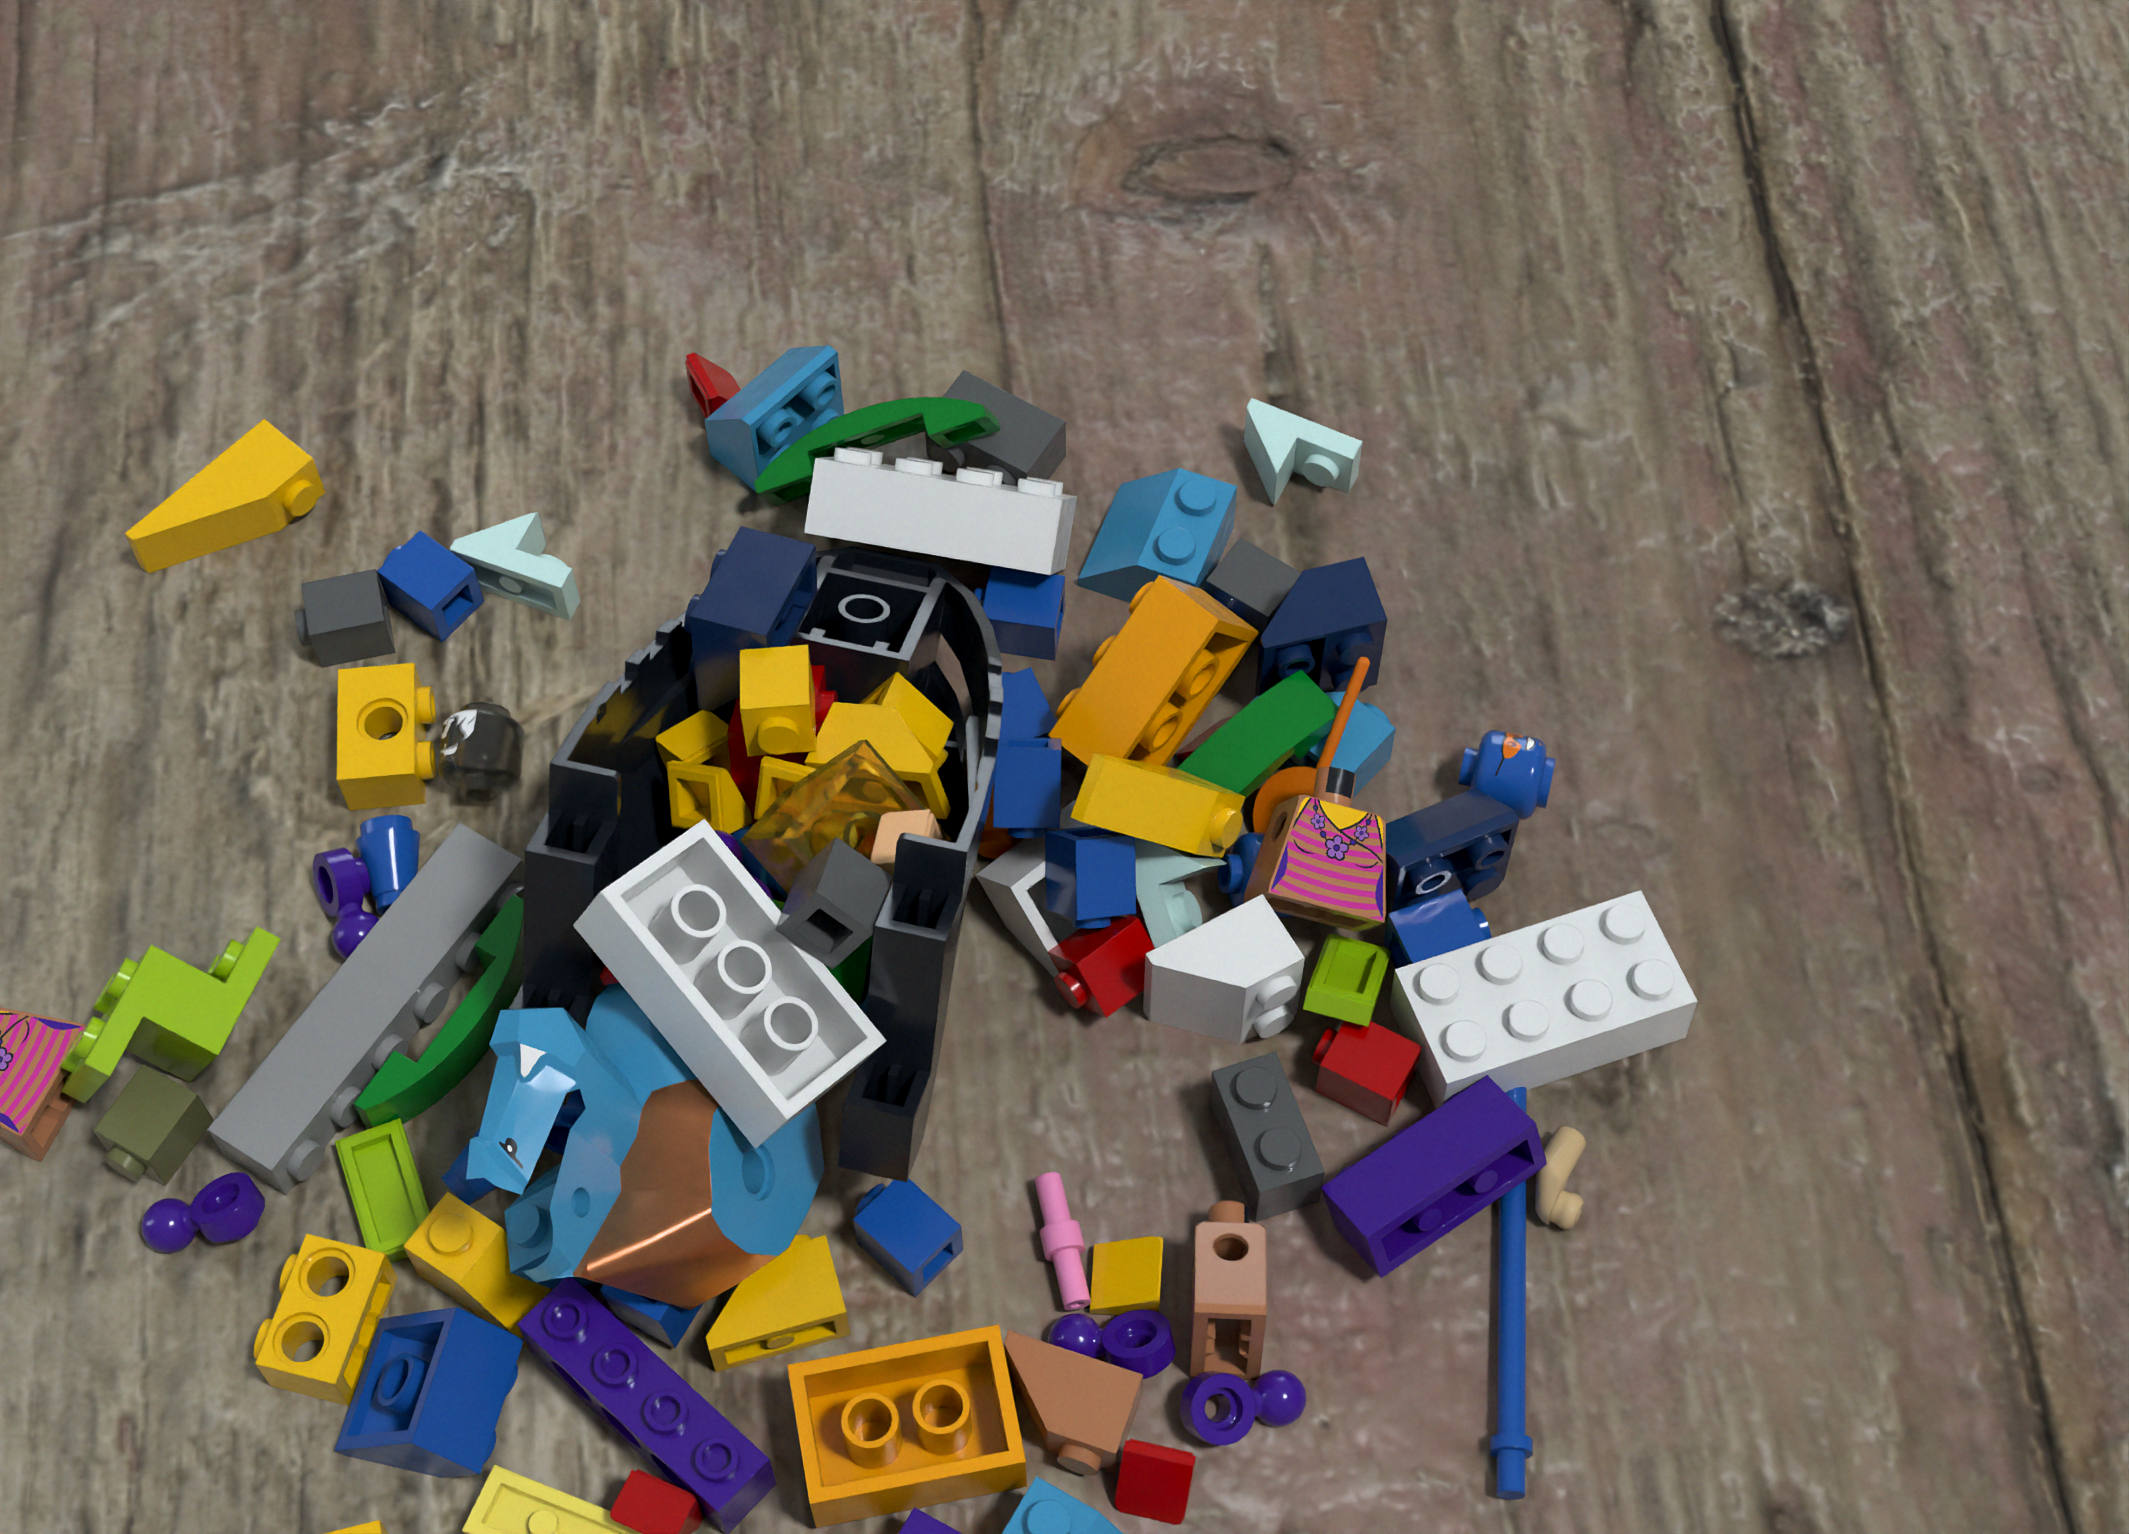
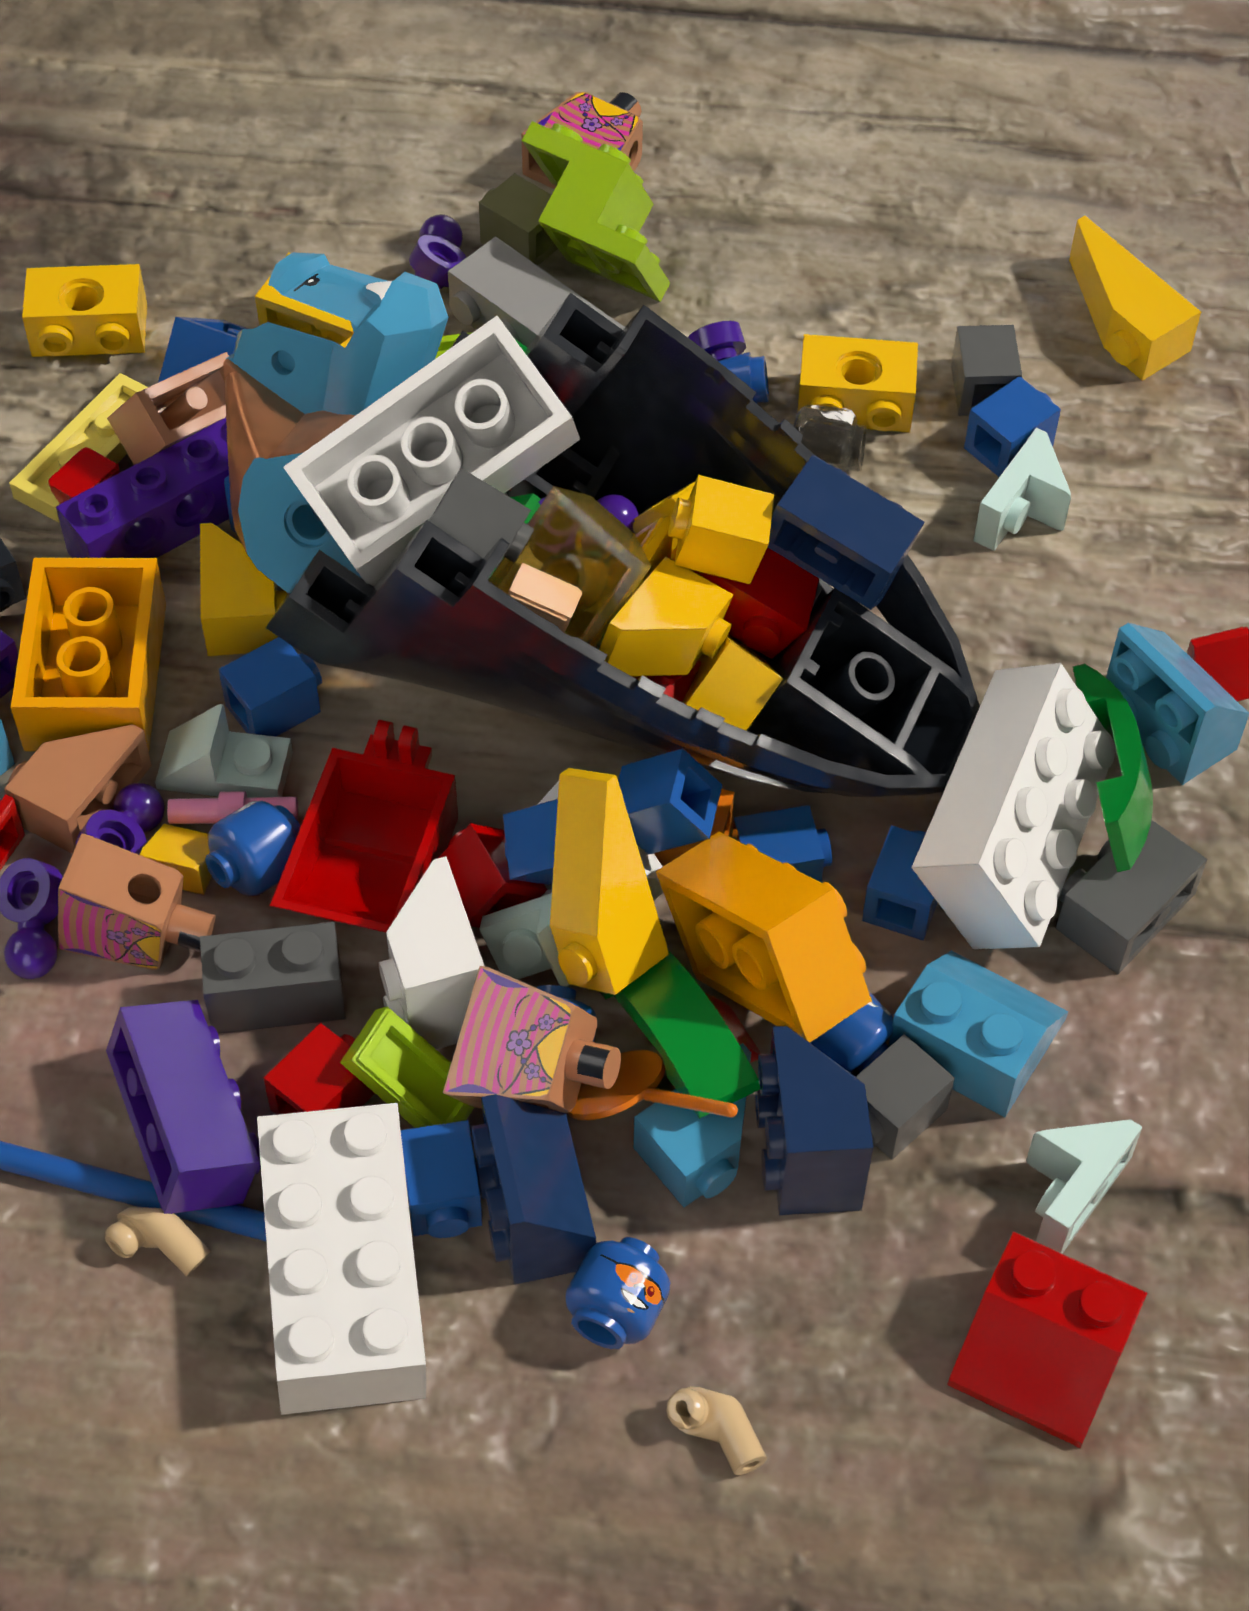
camera: 100 degrees right, 5 degrees down
none -> nougat slope [107,352,229,465]
none -> light aqua slope [155,704,293,798]
none -> blue head [205,801,301,896]
none -> red piece [270,719,458,933]
none -> tan arm [666,1386,767,1475]
none -> red slope [947,1231,1148,1449]

